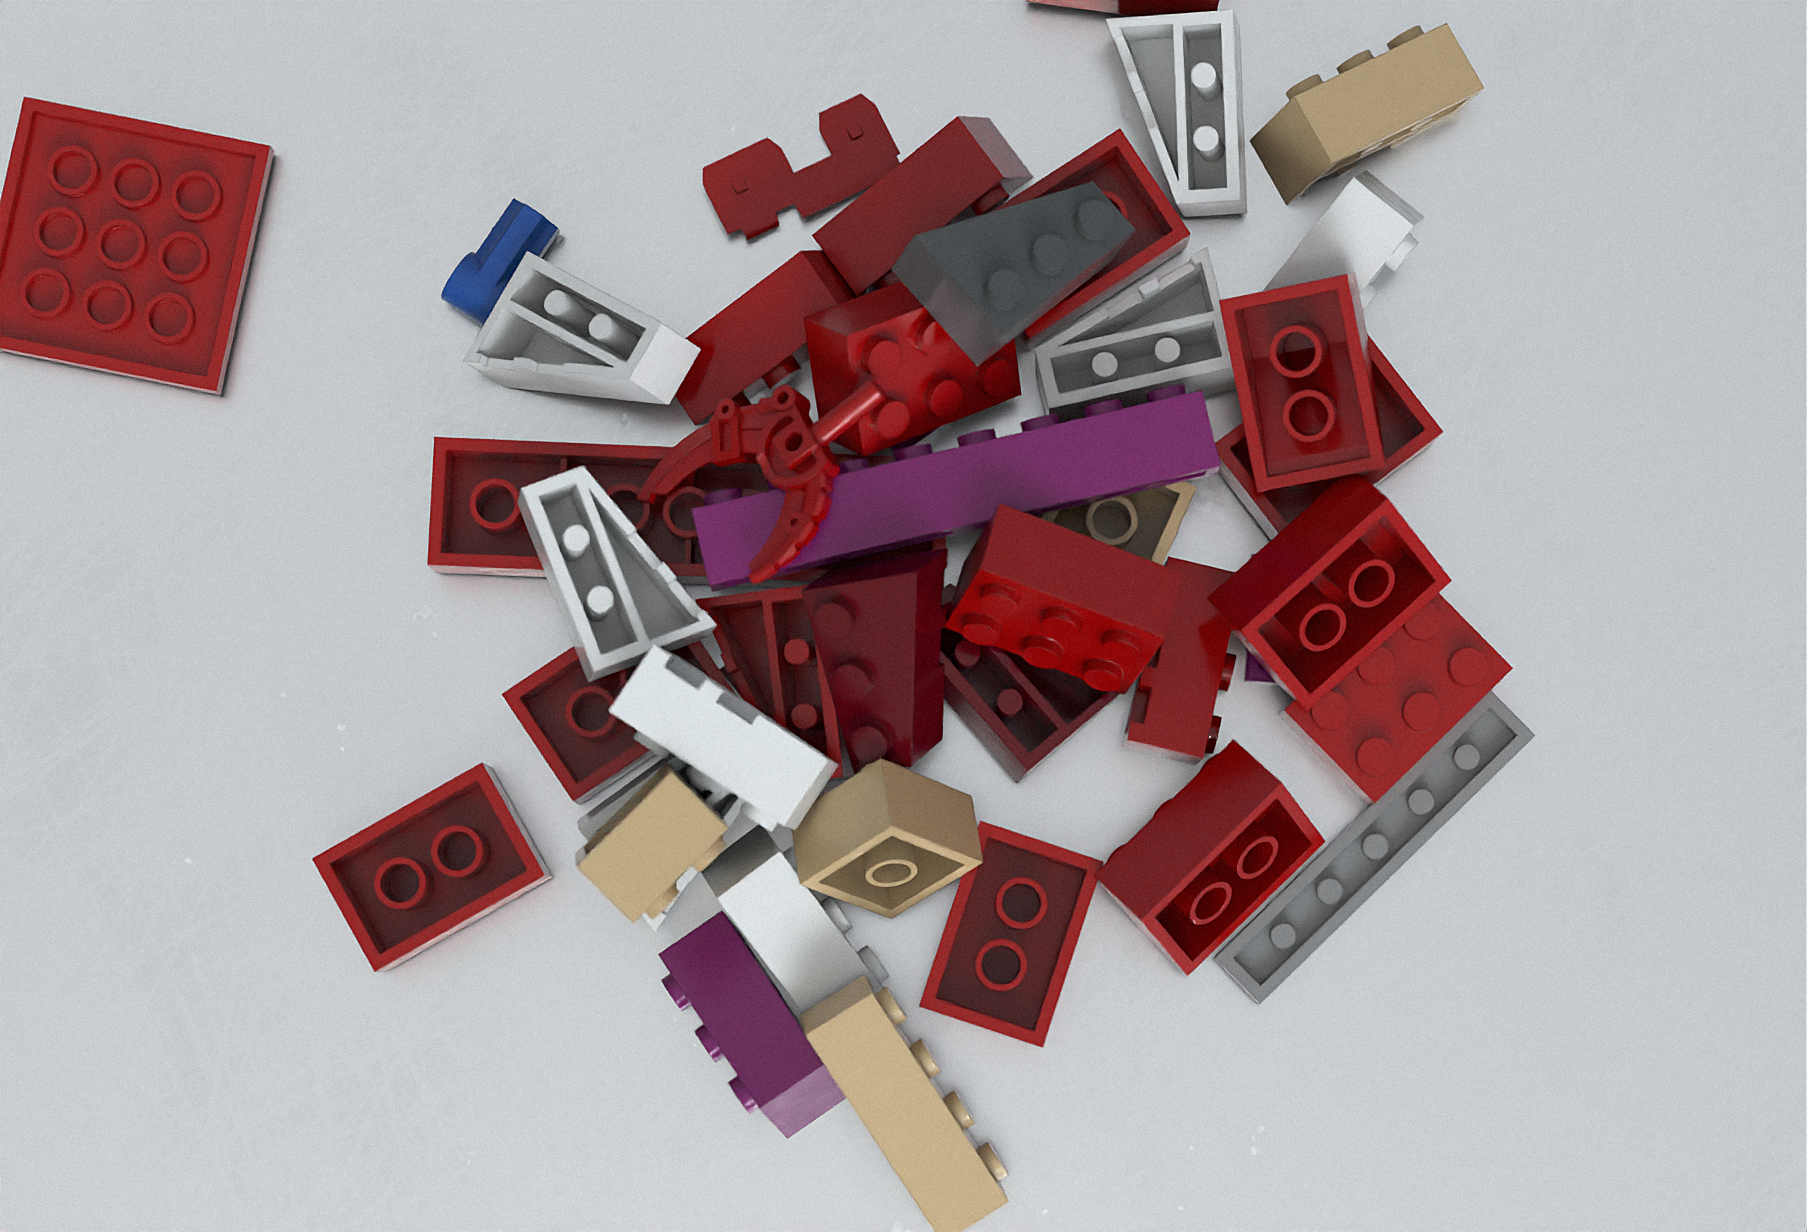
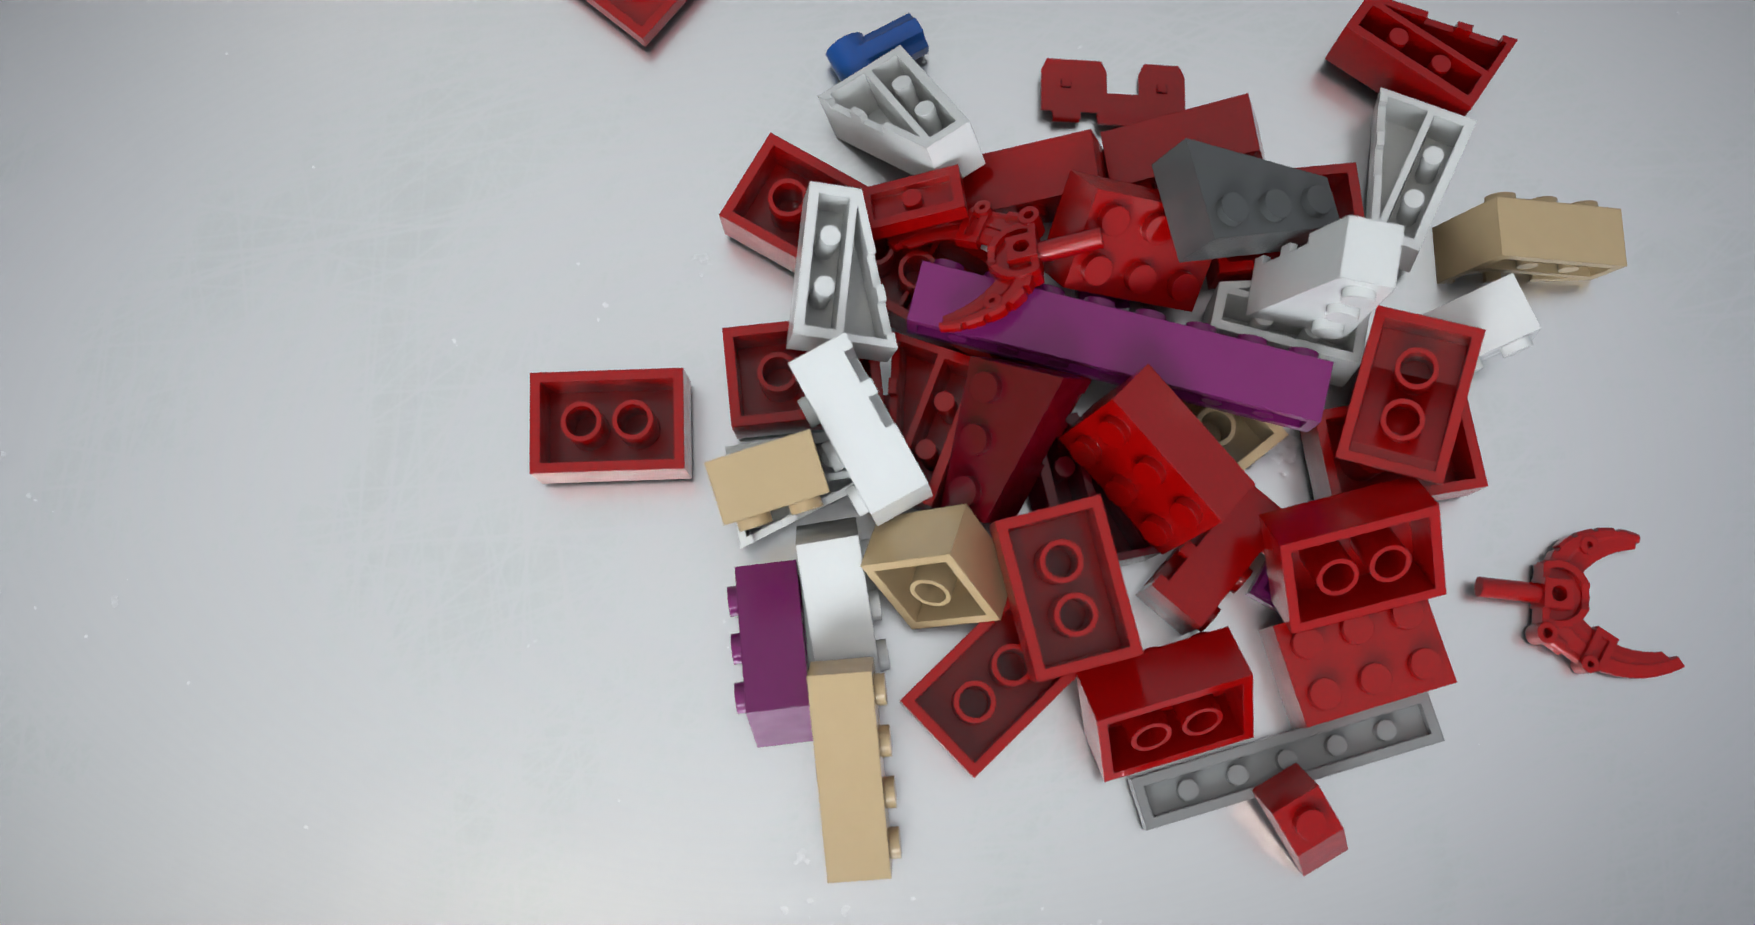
camera: 25 degrees right, 5 degrees down
none -> red plate [861,164,969,240]
none -> red brick [989,494,1144,683]
none -> white wedge [1246,215,1405,339]
none -> red slope [1252,763,1348,876]
none -> red bar [1474,528,1685,679]

